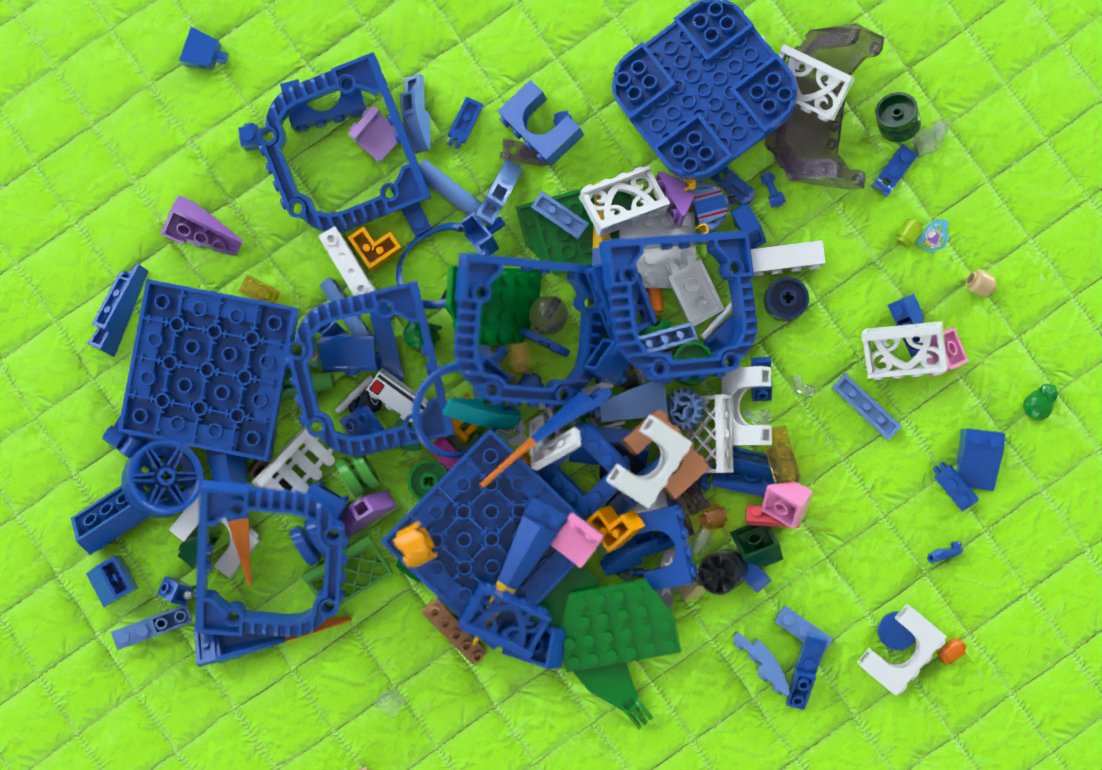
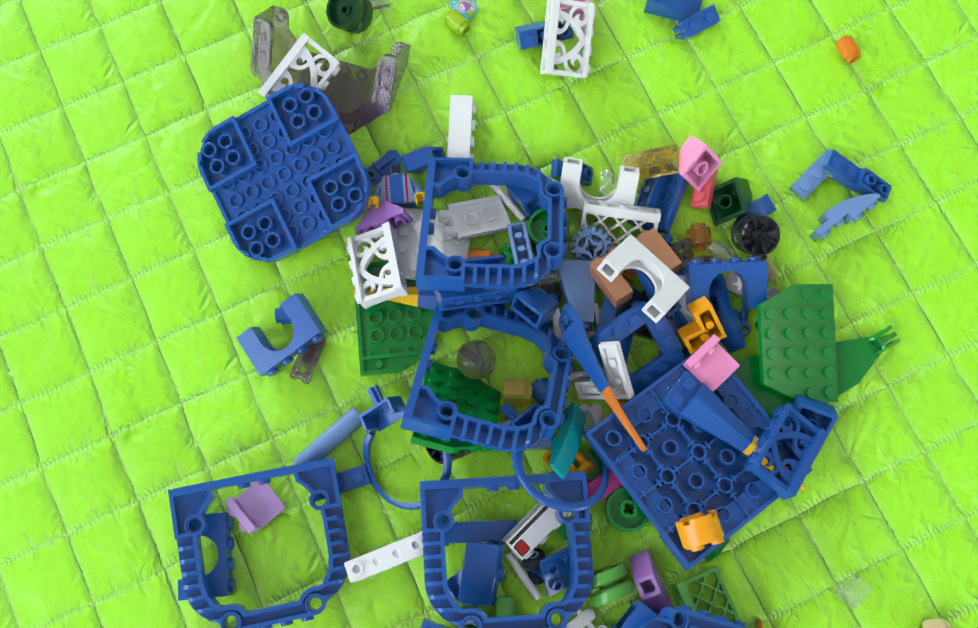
camera: 80 degrees left, 10 degrees down
medium blue brick [319,278,373,336] -> none
light orange brick [348,227,403,272] -> none
medium blue slope [400,74,431,154] -> none
green animal [403,321,442,351] -> none
medium nougat slope [420,597,488,665] -> none
blue hinge [448,96,484,149] -> none
medium blue slope [474,159,523,227] -> none
blue tile [519,327,571,357] -> none
medium blue plate [531,191,589,240] -> none
blue bar [760,171,786,208] -> none
dark blue wheel [763,277,809,322] -> none
clear arm [791,374,816,397] -> none
medium blue plate [831,373,901,440] -> none
white arch [857,603,947,696] -> none
blue plate [871,144,918,197] -> none
blue tile [878,611,915,650] -> none
blue arm [927,541,963,563] -> none

